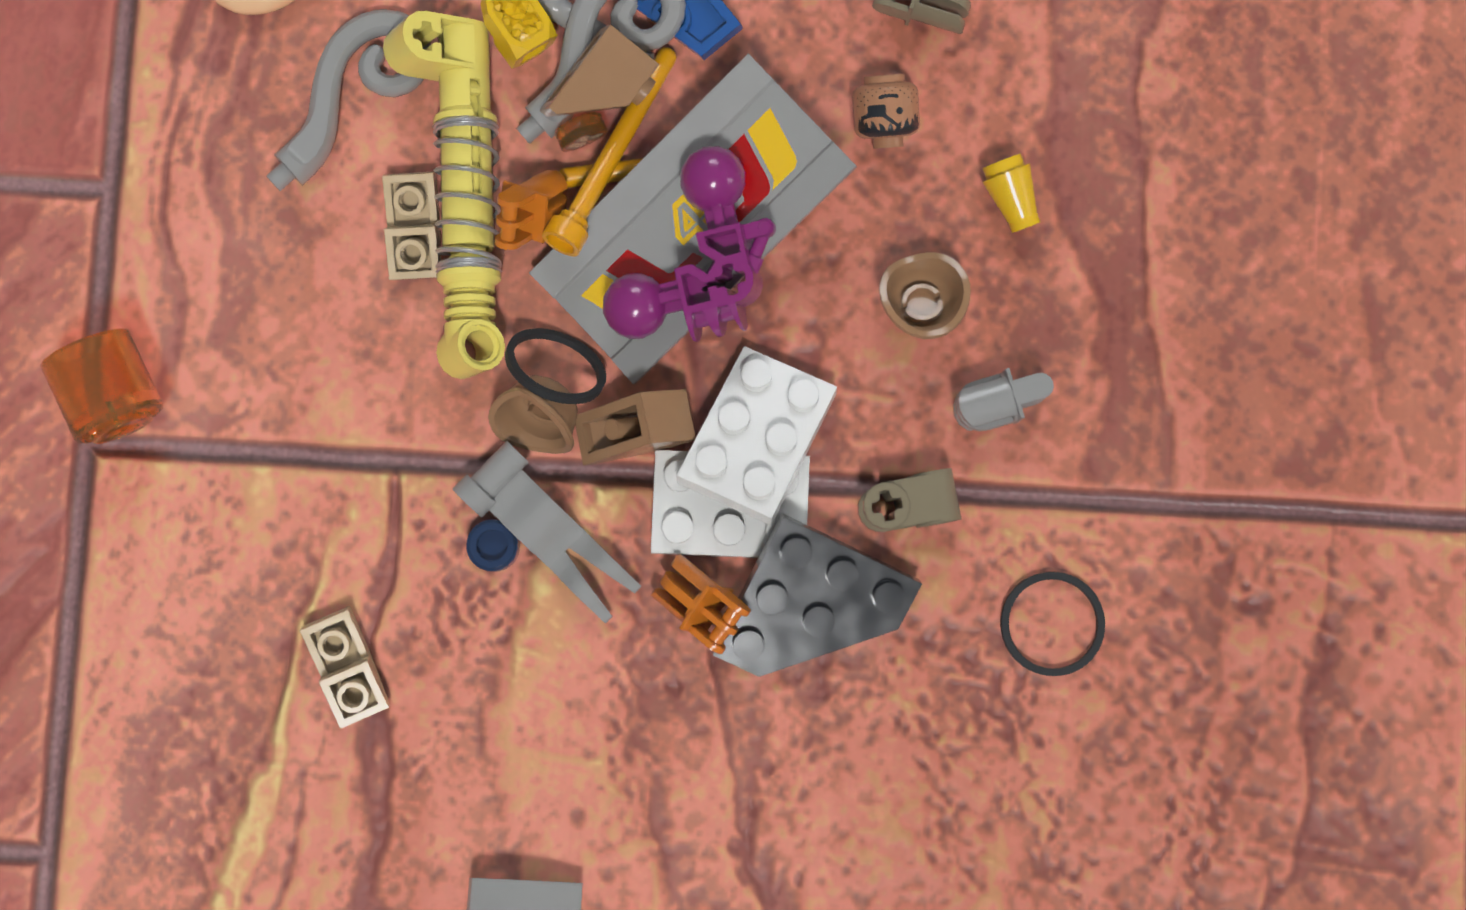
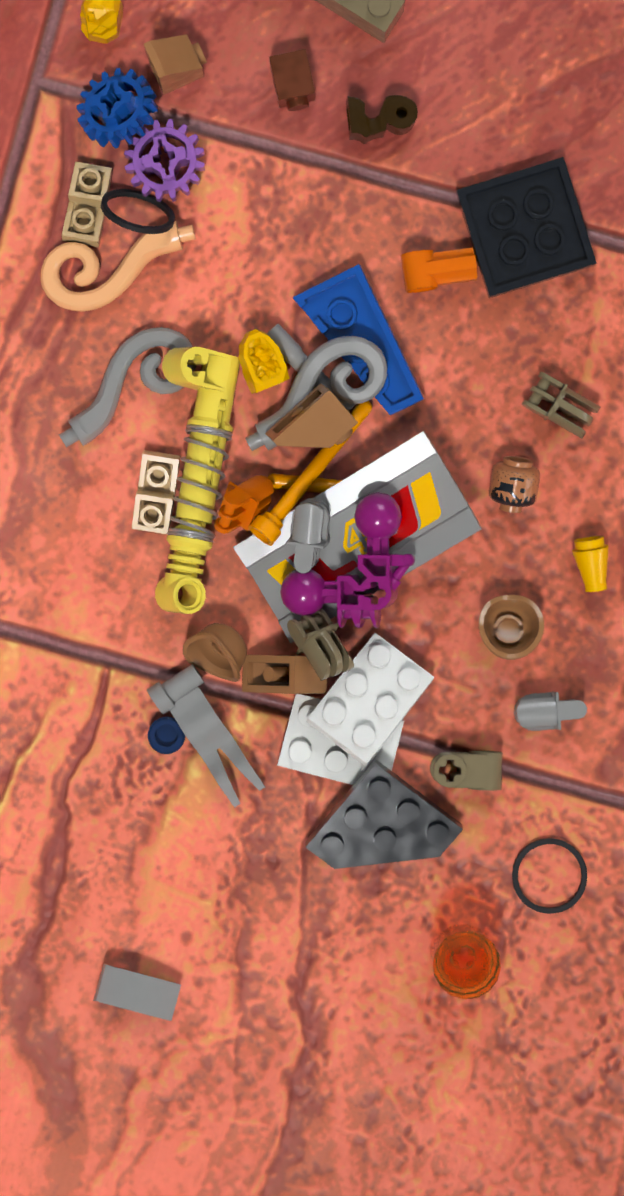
camera: 15 degrees right, 5 degrees up
tan slope [299,606,390,729] -> none
black piece [505,328,606,404] -> none
clear orange tile [554,112,608,152] -> none
orange arm [651,554,751,654] -> none
none -> light grey arm [286,498,331,573]
none -> dark tan arm [287,609,354,681]
none -> clear orange piece [430,924,501,999]

